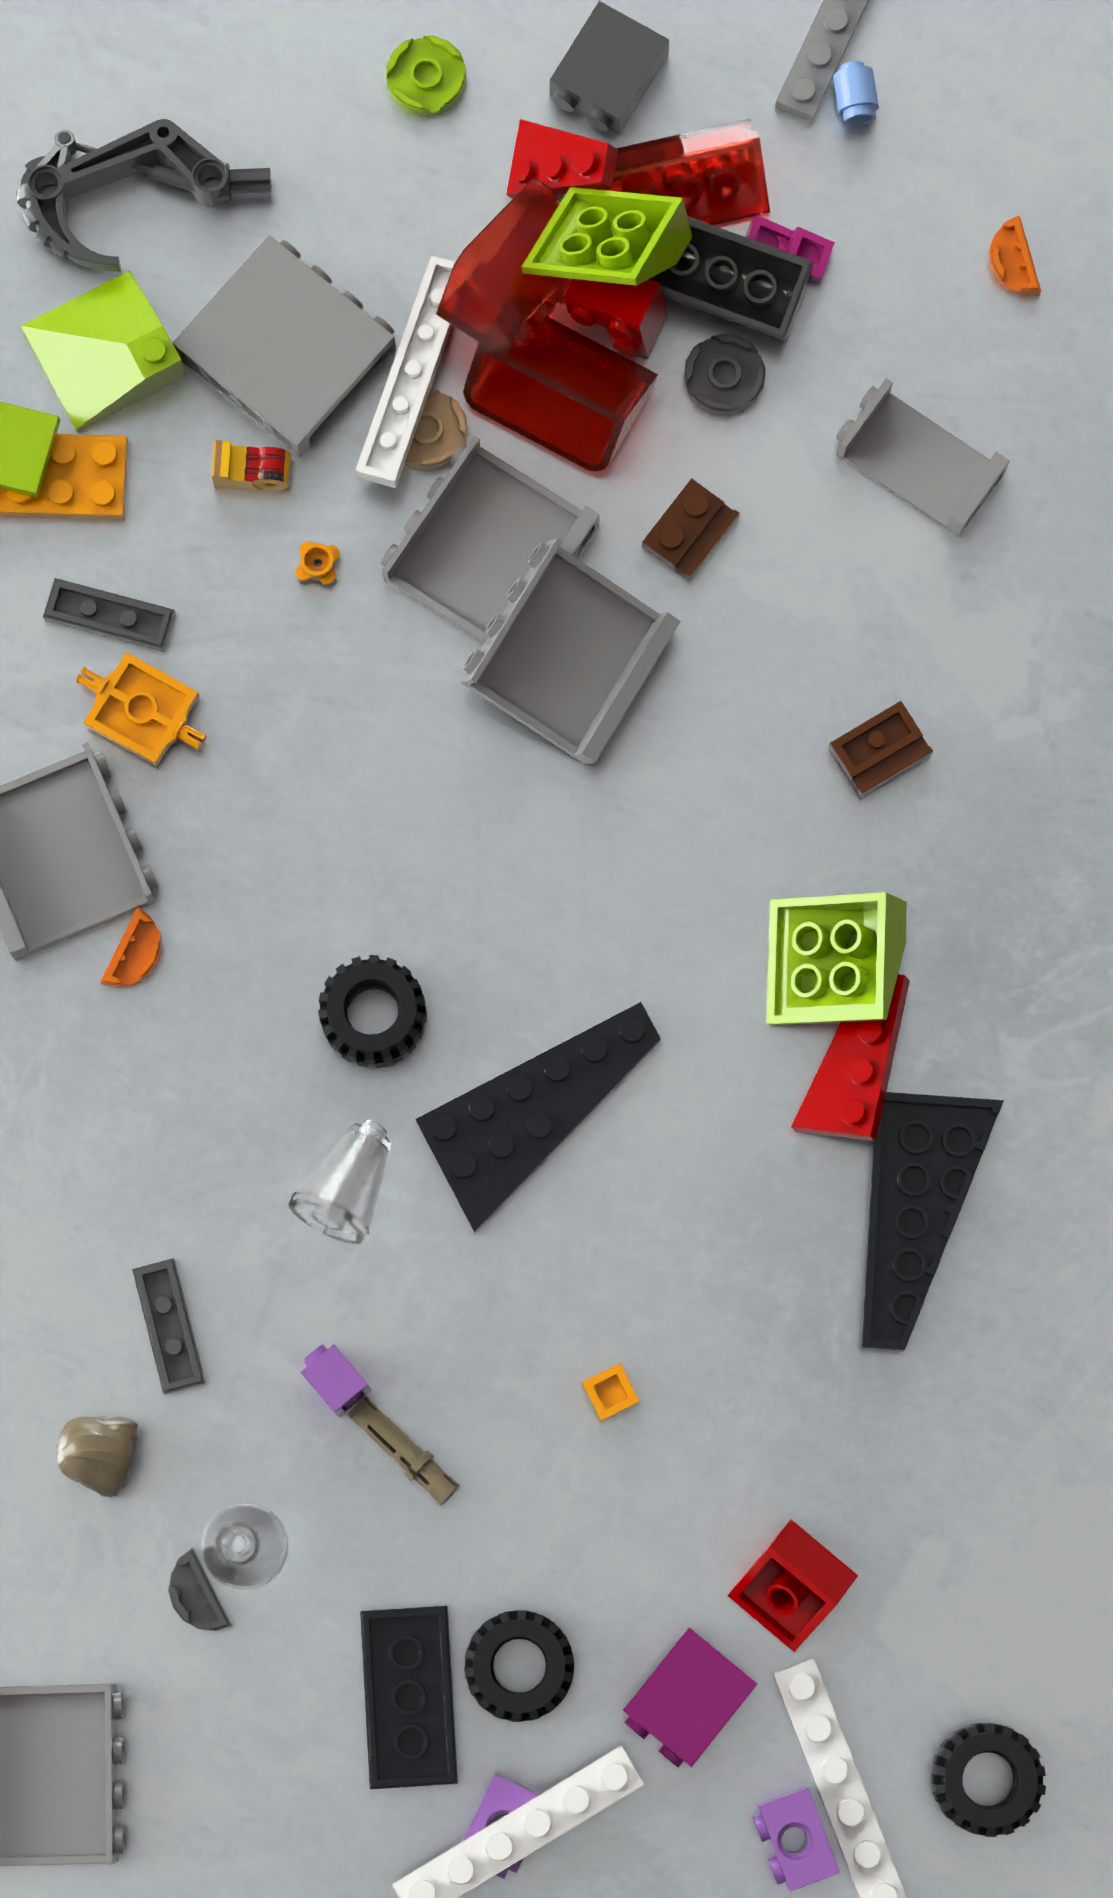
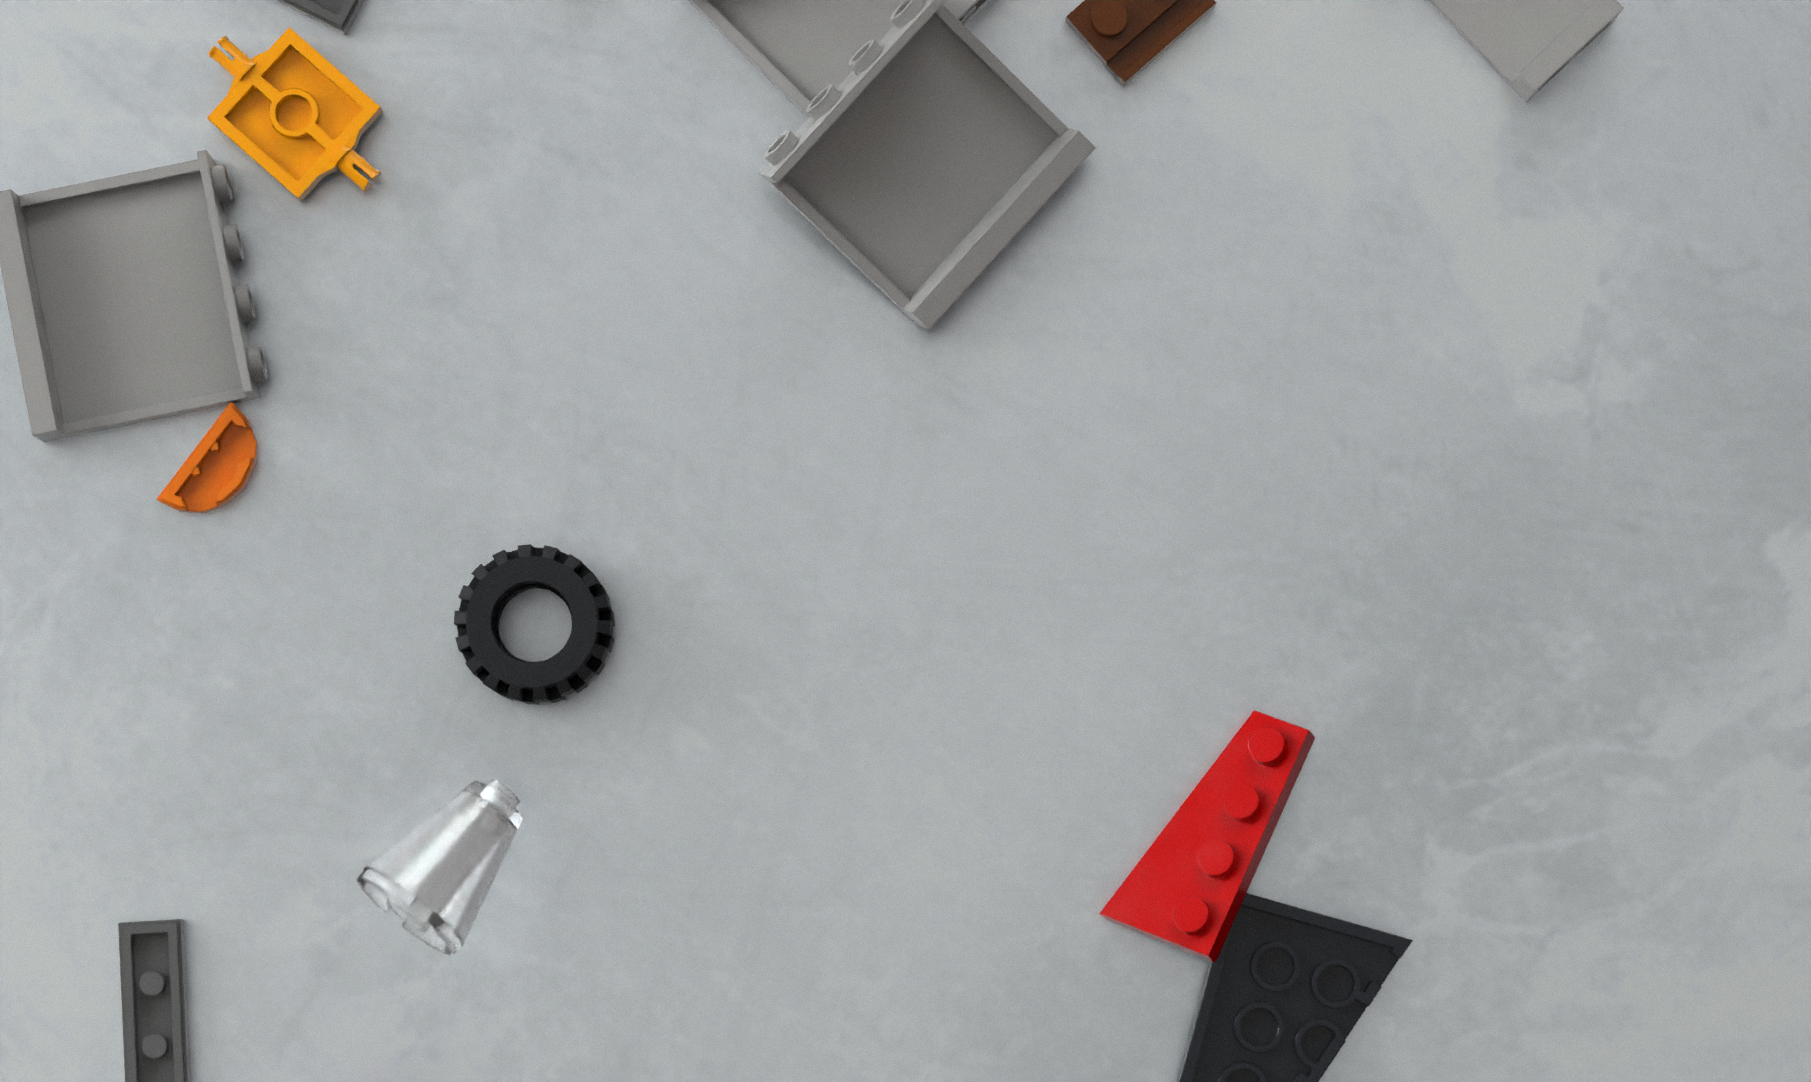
camera: 10 degrees right, 5 degrees up
black wing [415,1002,661,1233] -> none
lime slope [766,892,907,1025] -> none
reddish brown plate [829,701,933,797] -> none

